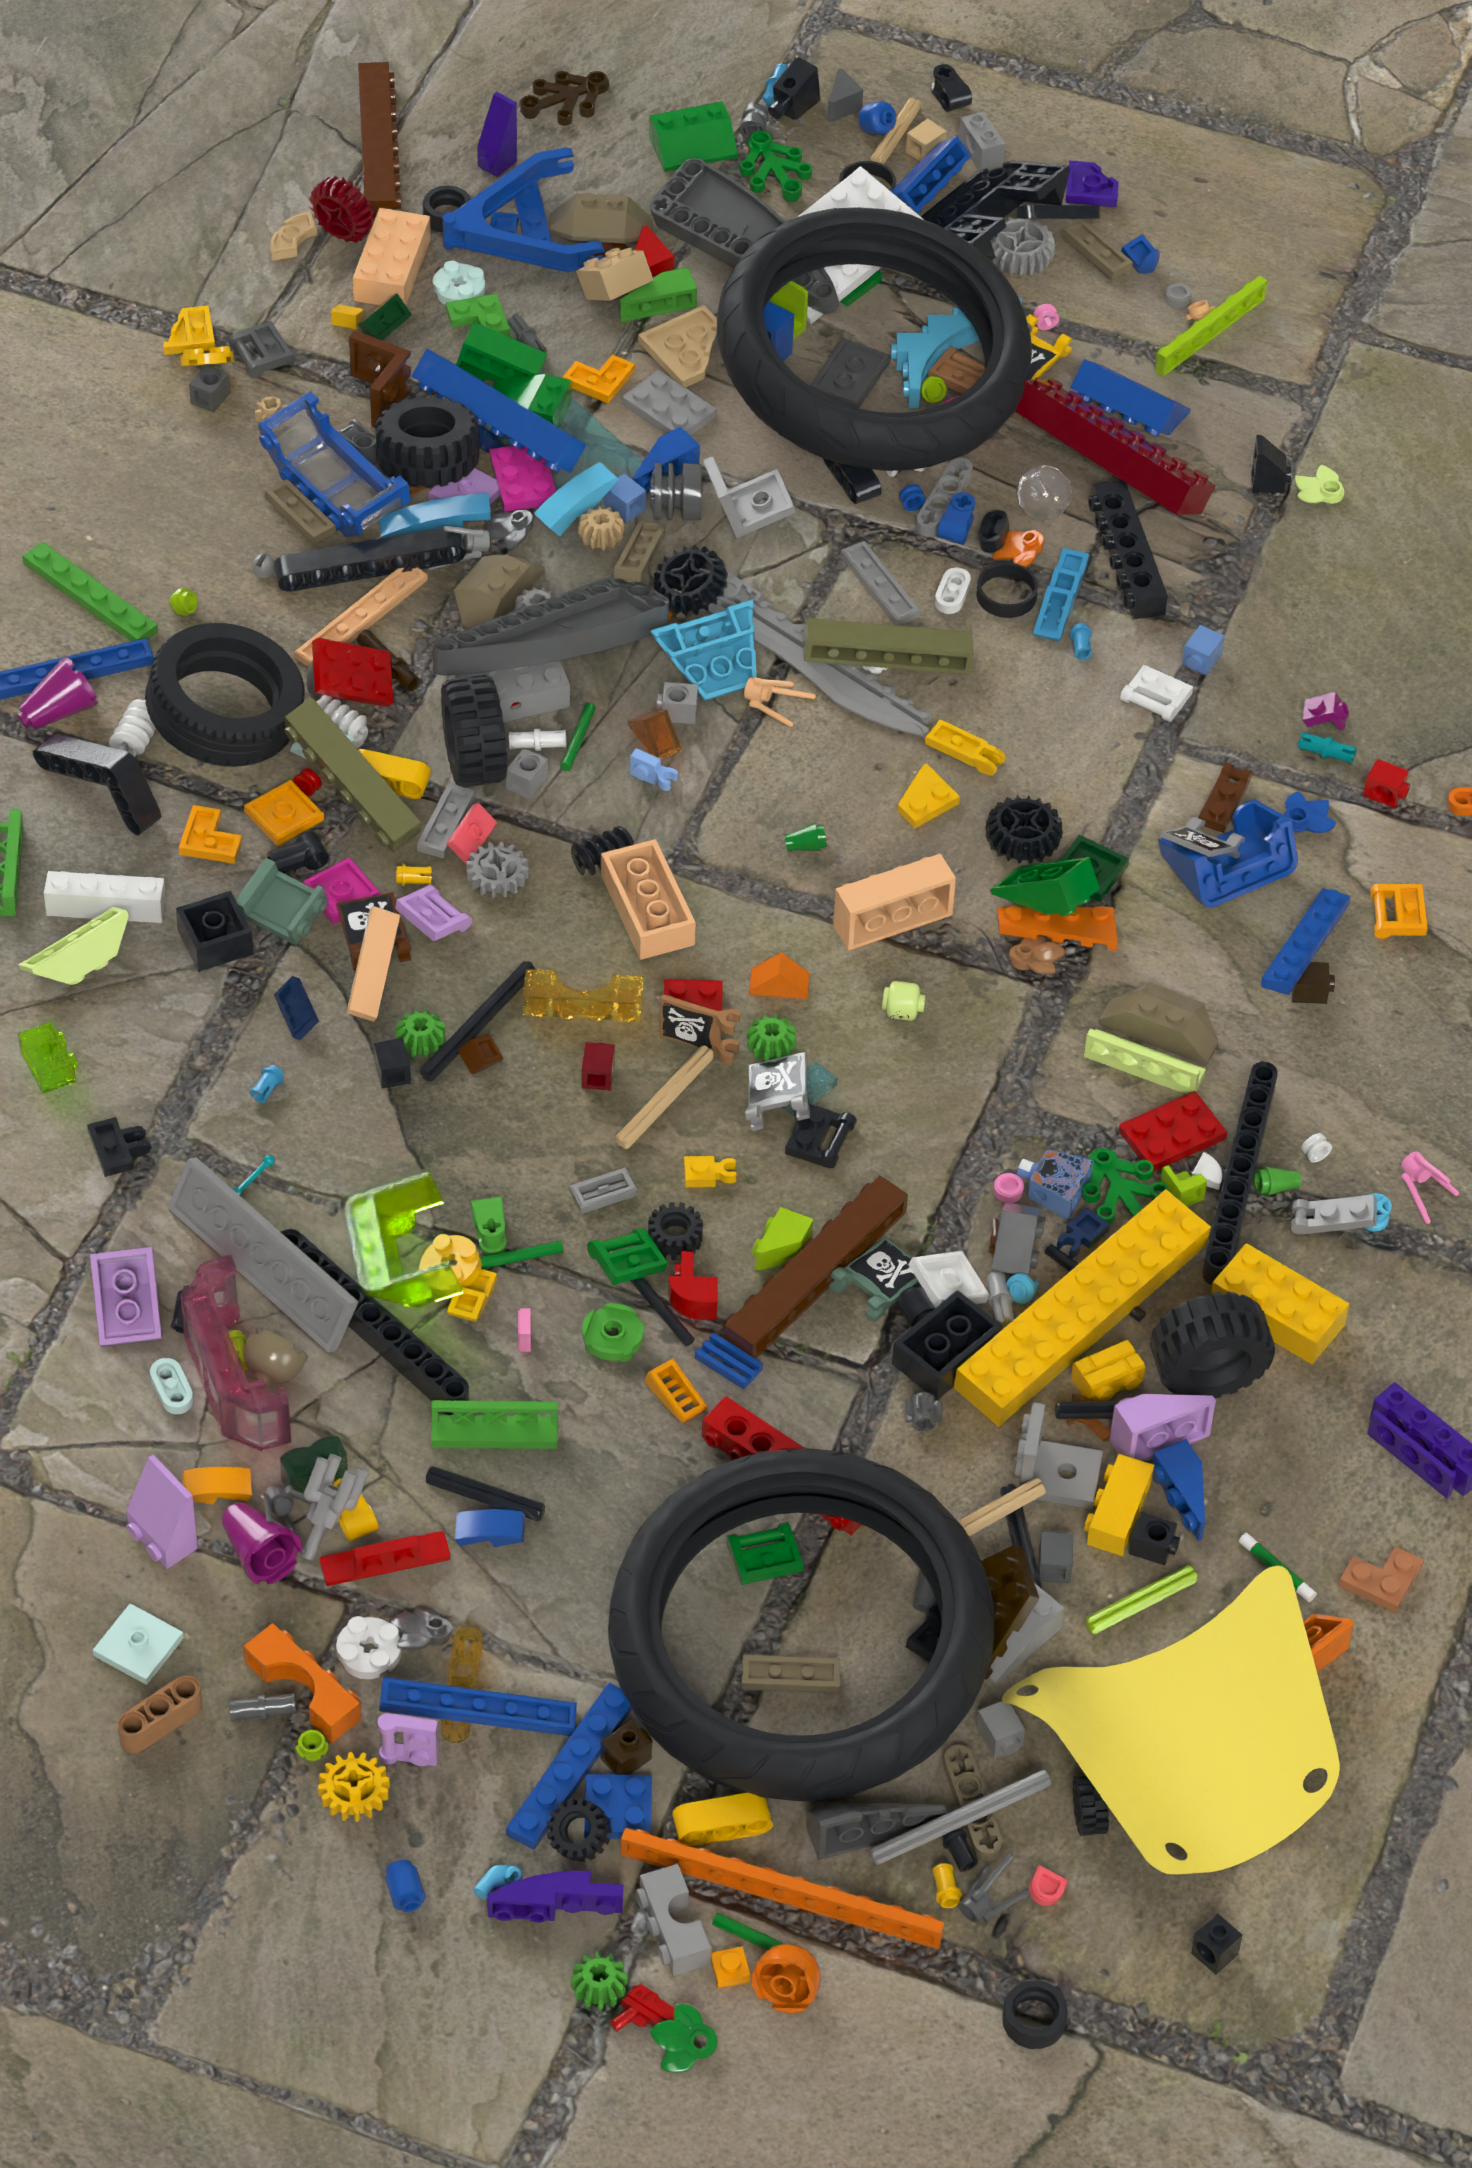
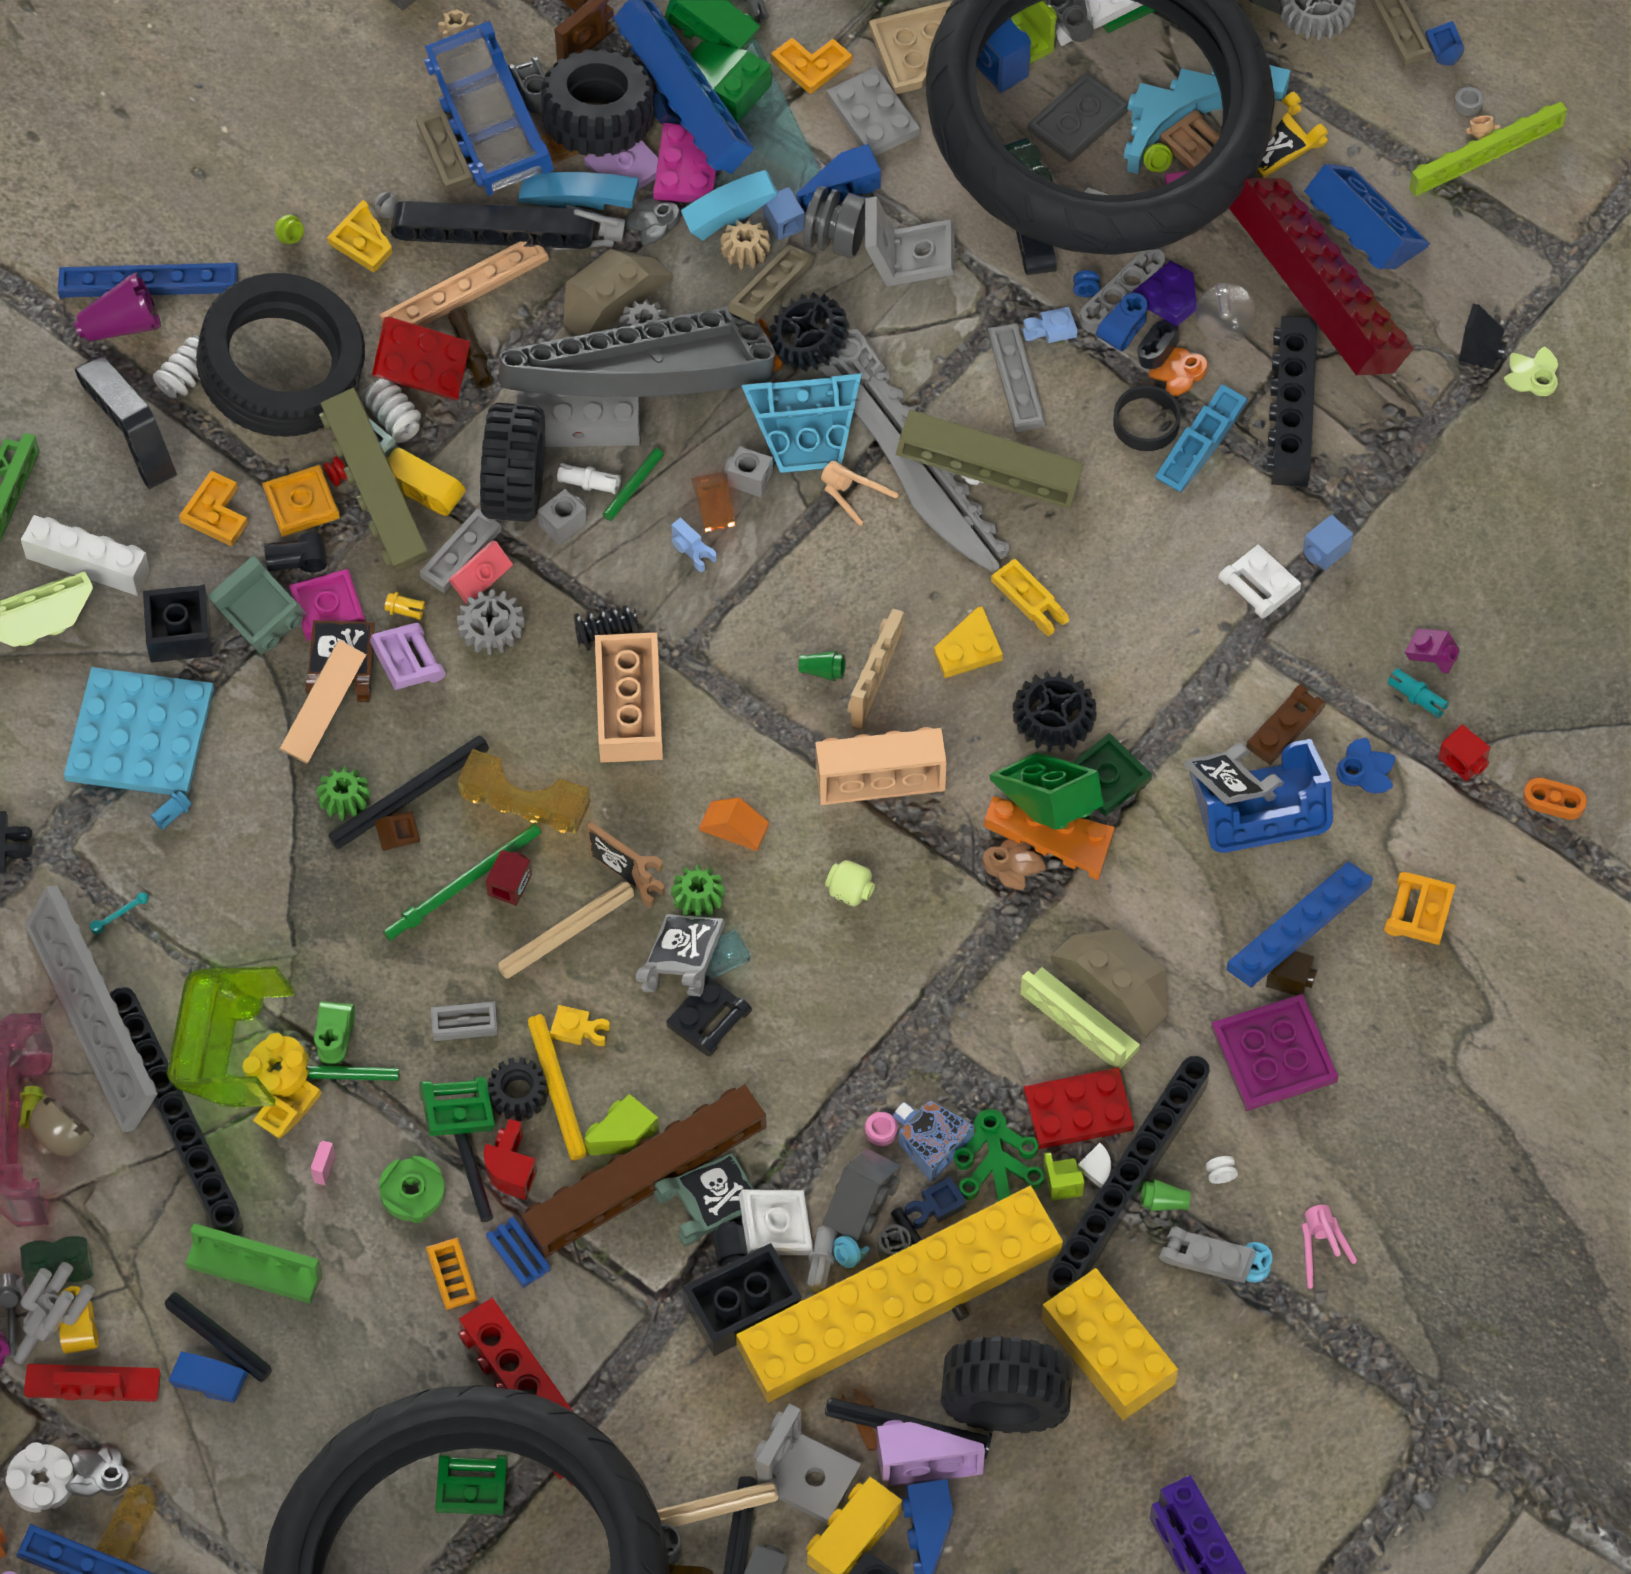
camera: 20 degrees right, 10 degrees up
bright green plate [22,541,158,642] -> none
dark blue plate [274,976,319,1040] -> none
black panel [374,1038,411,1089] -> none
red plate [663,979,723,1033] -> none
dark grey gear [905,1392,943,1431] -> none
white plate [935,567,971,614] -> none
bright pink bush [1033,304,1059,330] -> none
dark azure pin [1070,623,1092,660] -> none
yellow brick [1071,1340,1145,1401] -> none
none -> medium azure plate [64,667,214,797]
none -> yellow wing [327,200,393,273]
none -> green bar [383,824,541,941]
none -> yellow axle [528,1014,587,1161]
none -> tan wing [847,609,904,729]
none -> dark grey wheel [878,1225,911,1261]
none -> light blue plate [1022,307,1078,343]
none -> dark purple plate [1131,260,1197,326]
none -> magenta plate [1211,994,1338,1111]

